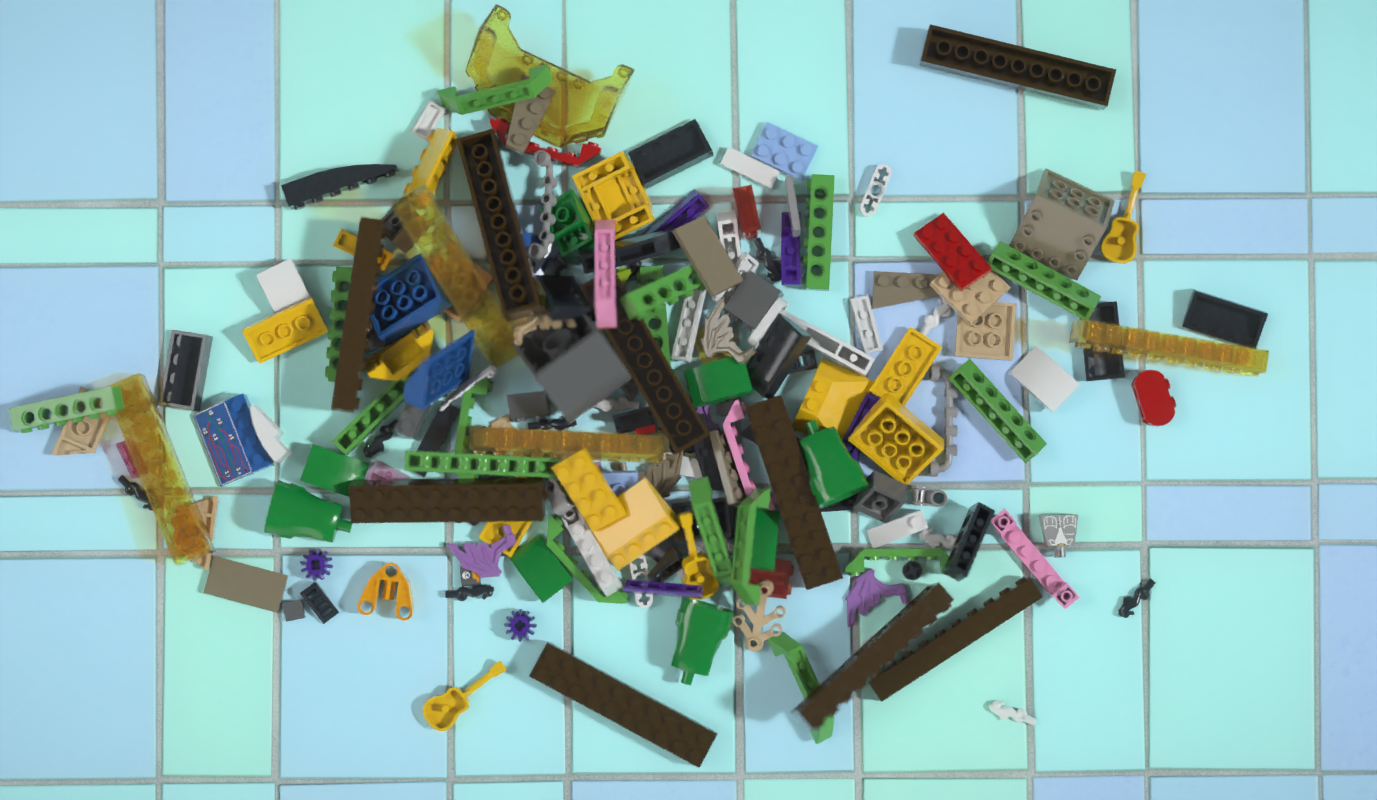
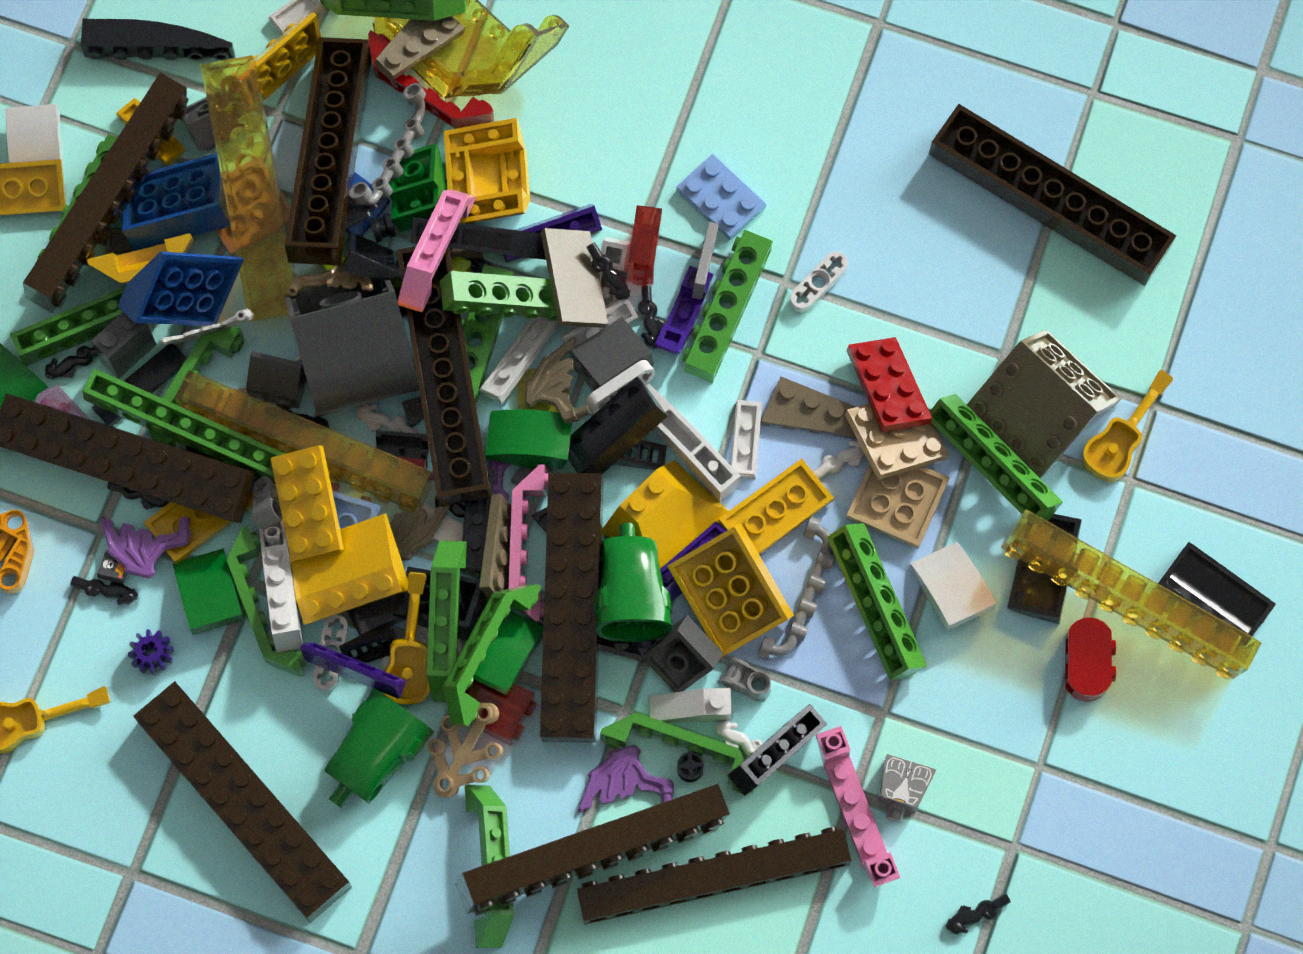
camera: 20 degrees right, 15 degrees down
black slope [628,119,714,189] -> none
white tile [720,146,780,189] -> none
none -> black animal [586,242,631,300]

